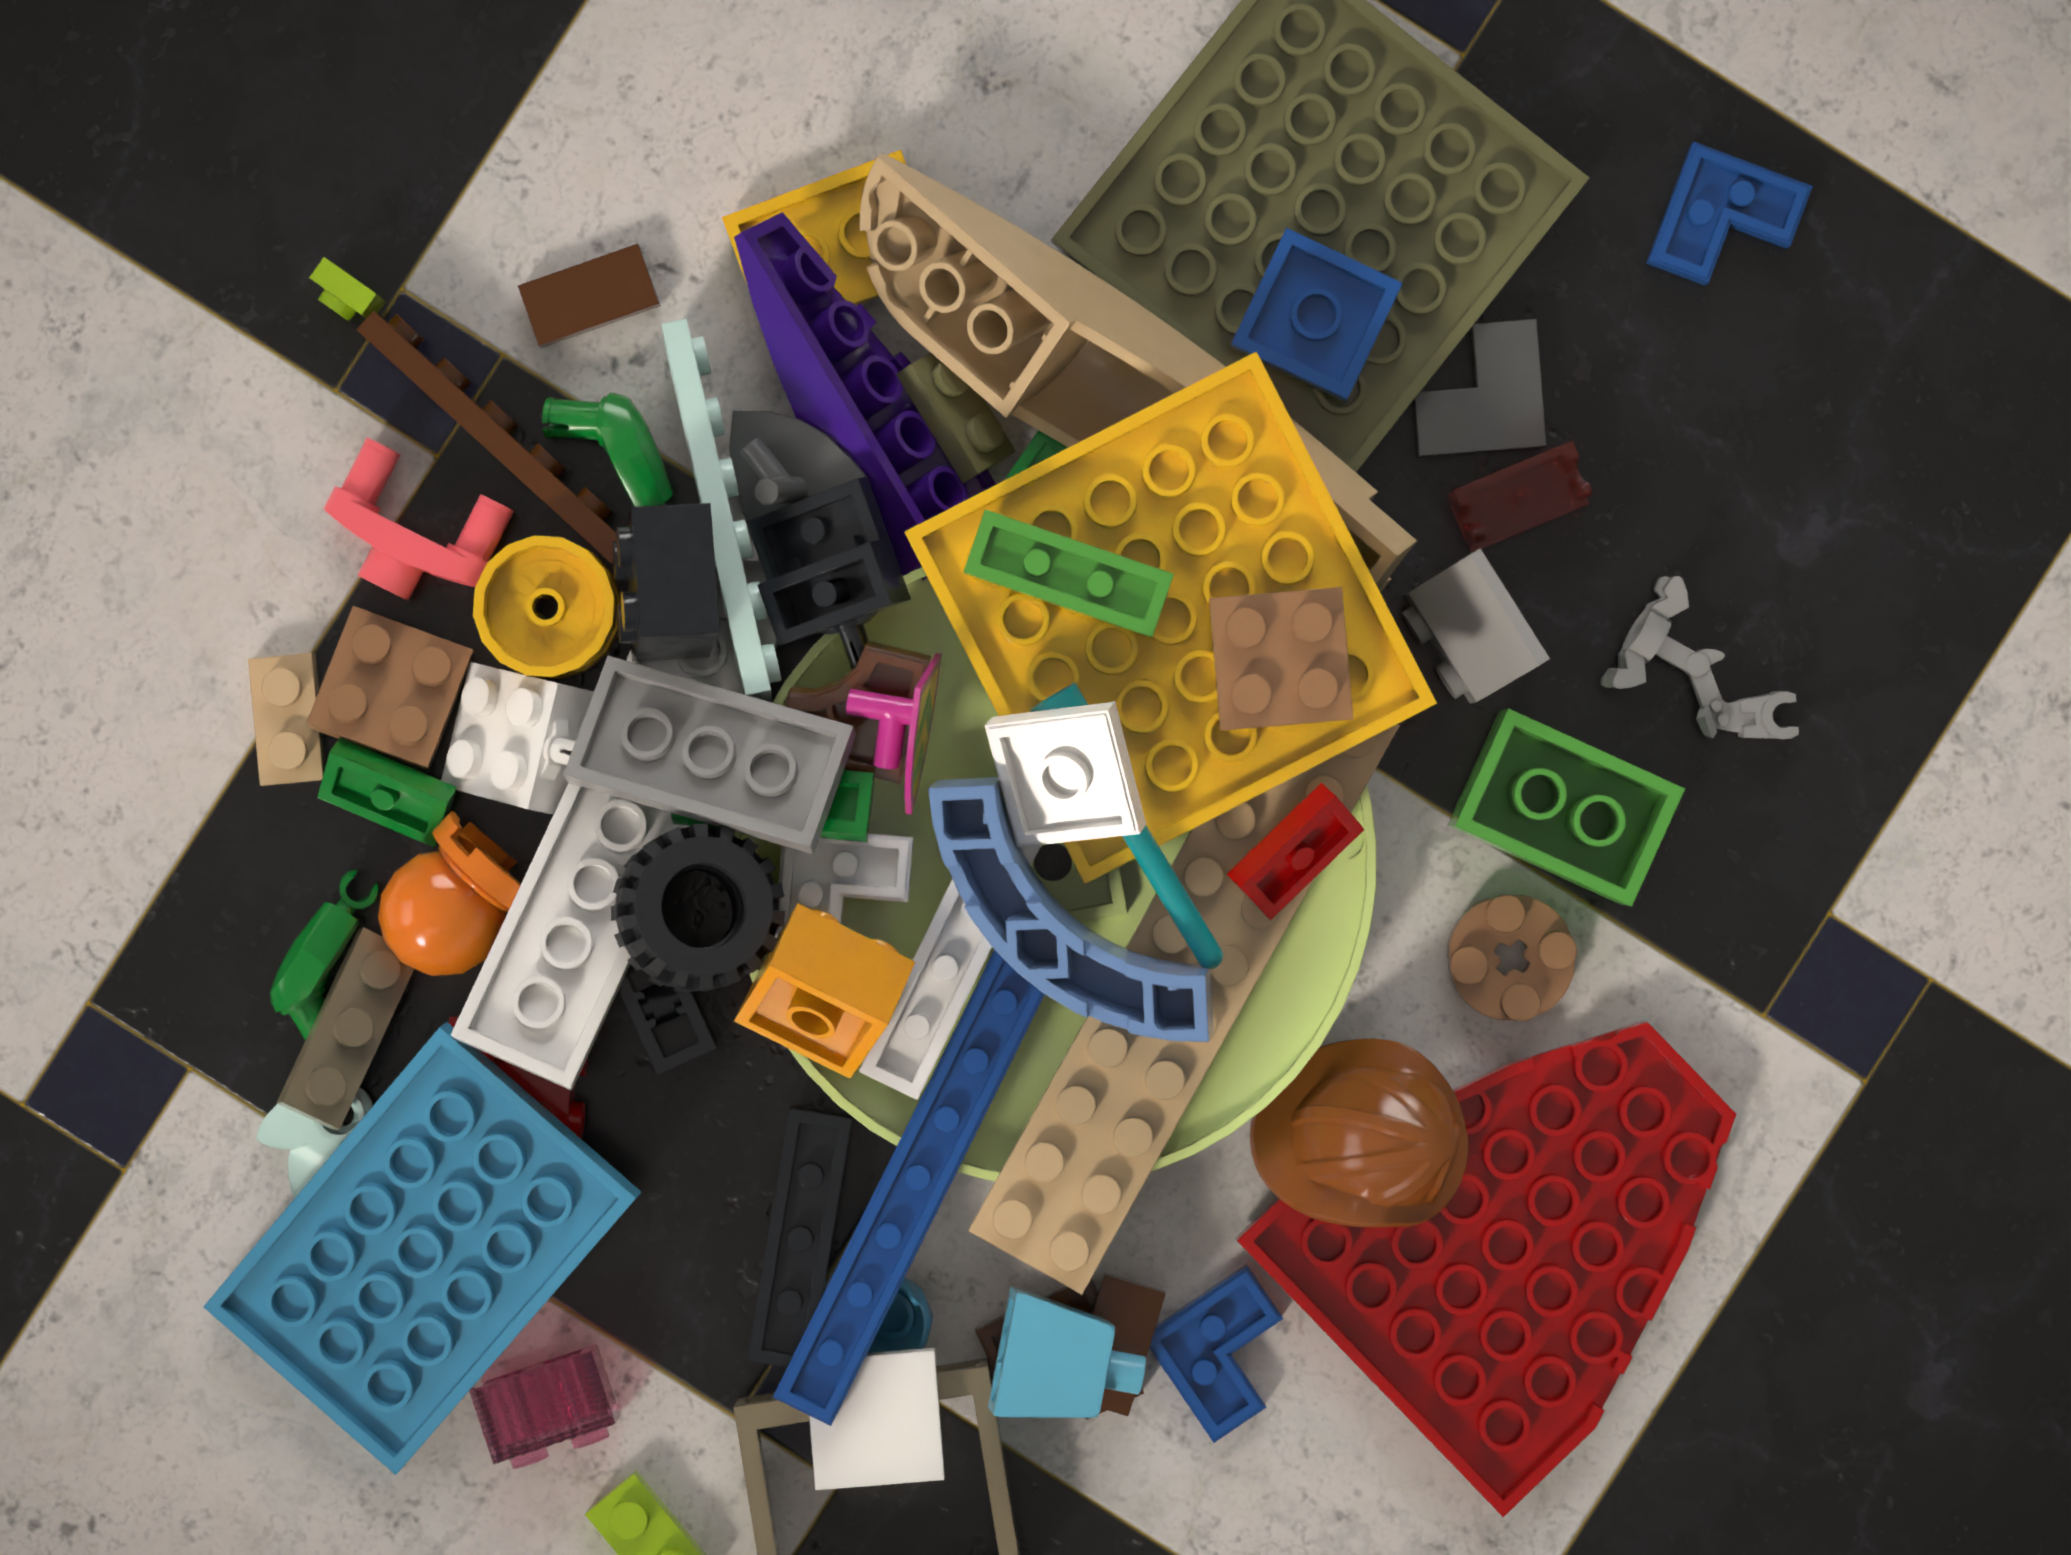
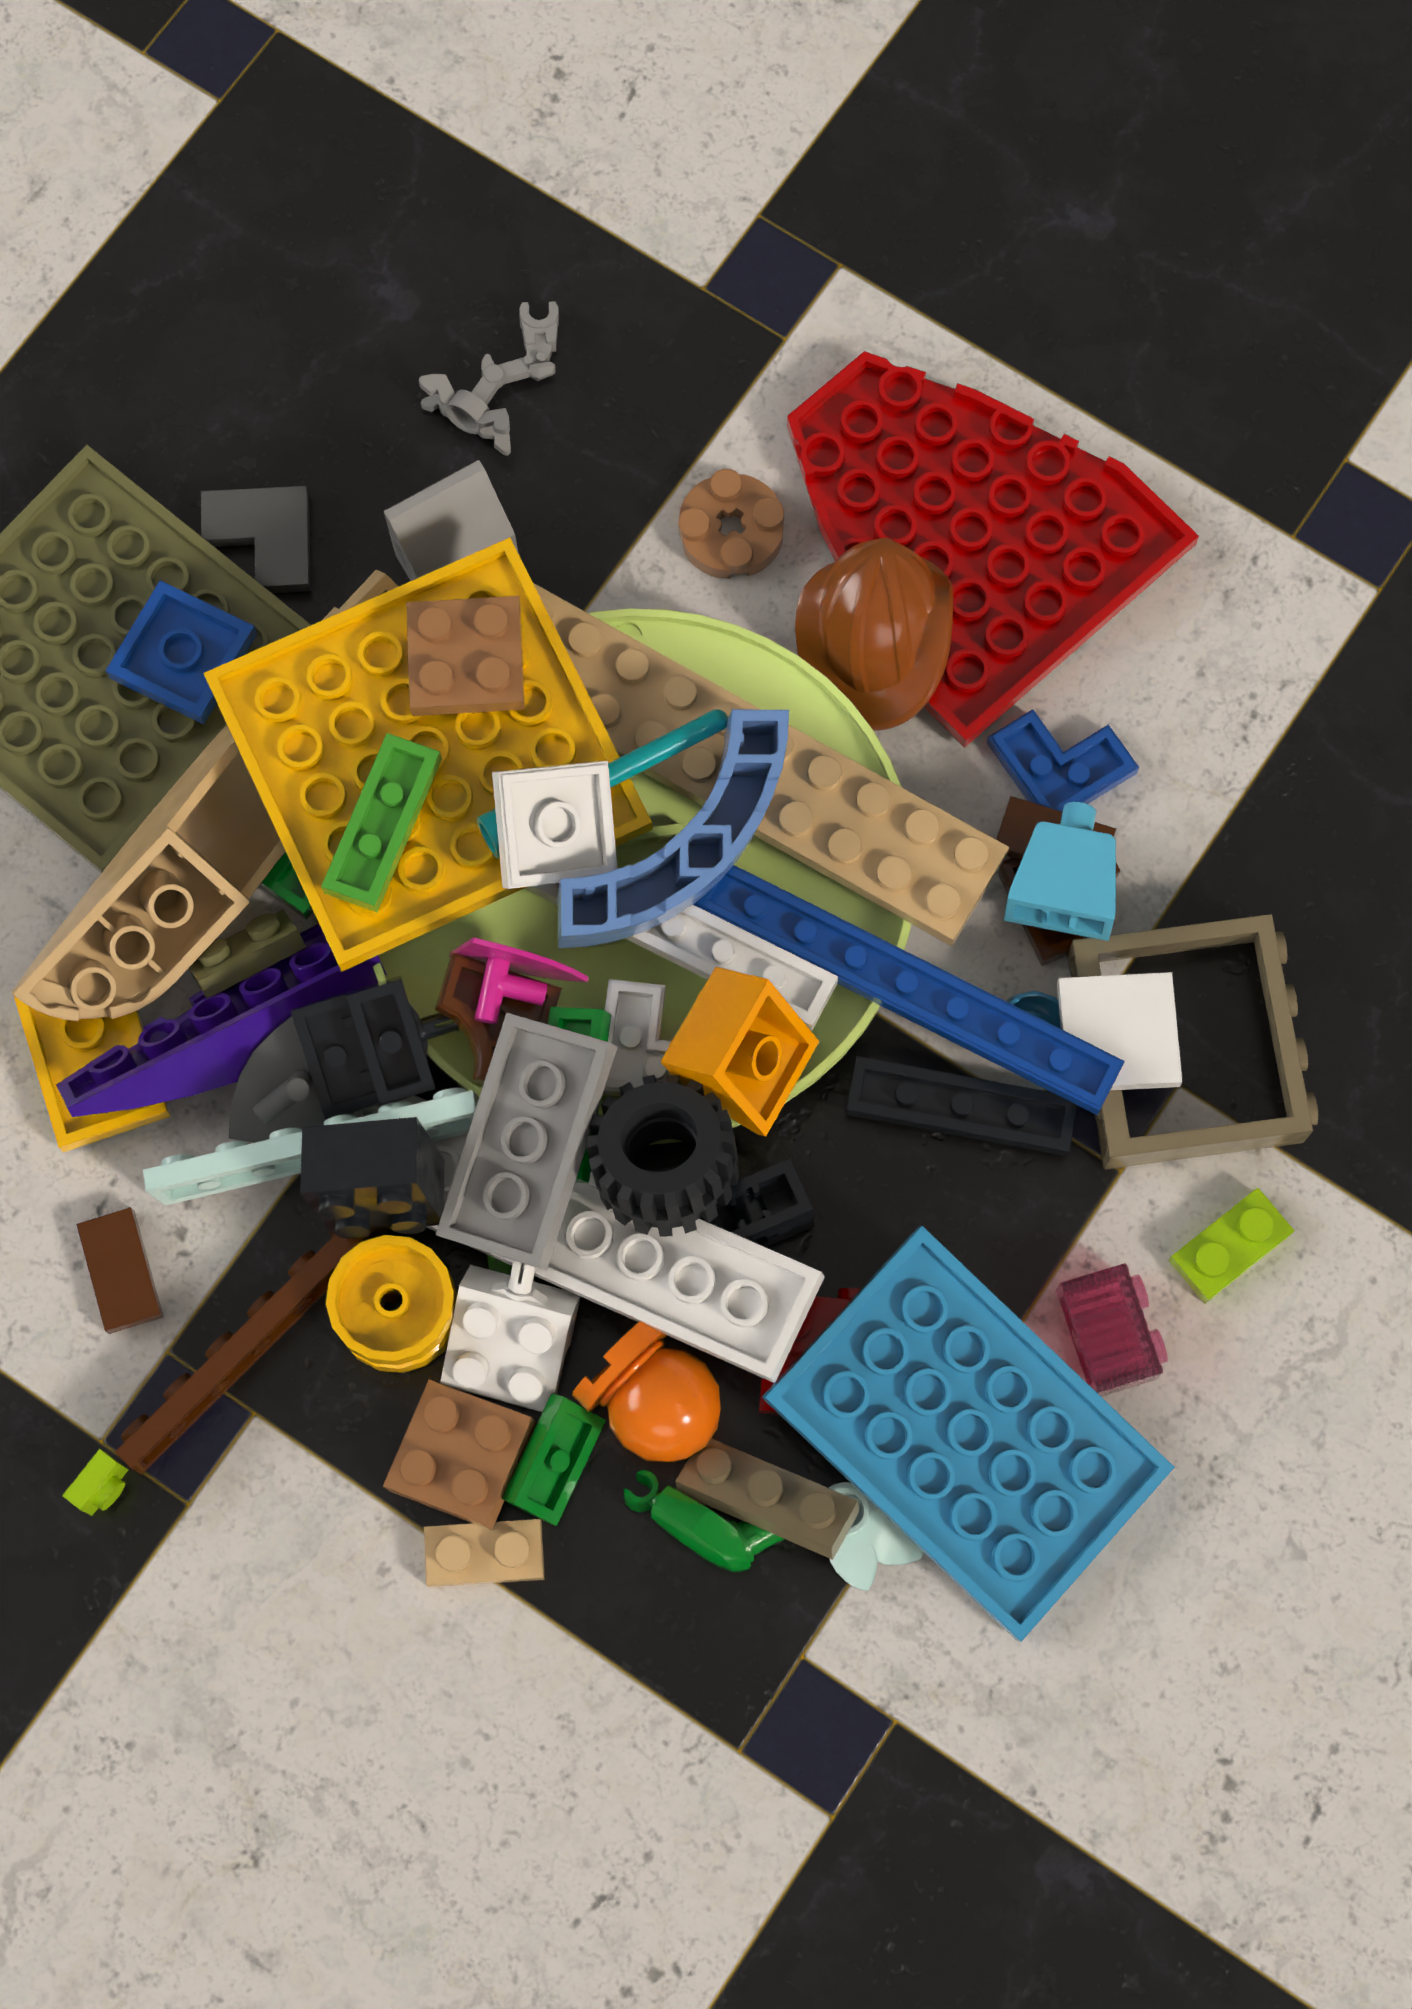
camera: 85 degrees left, 15 degrees down
coral connector [324,437,514,601] -> none
green arm [542,392,673,507] -> none
red plate [1227,782,1365,921] -> none
clear red hinge [1447,440,1592,553] -> none
bright green brick [1447,708,1685,907] -> none
blue tile [1646,142,1813,285] -> none

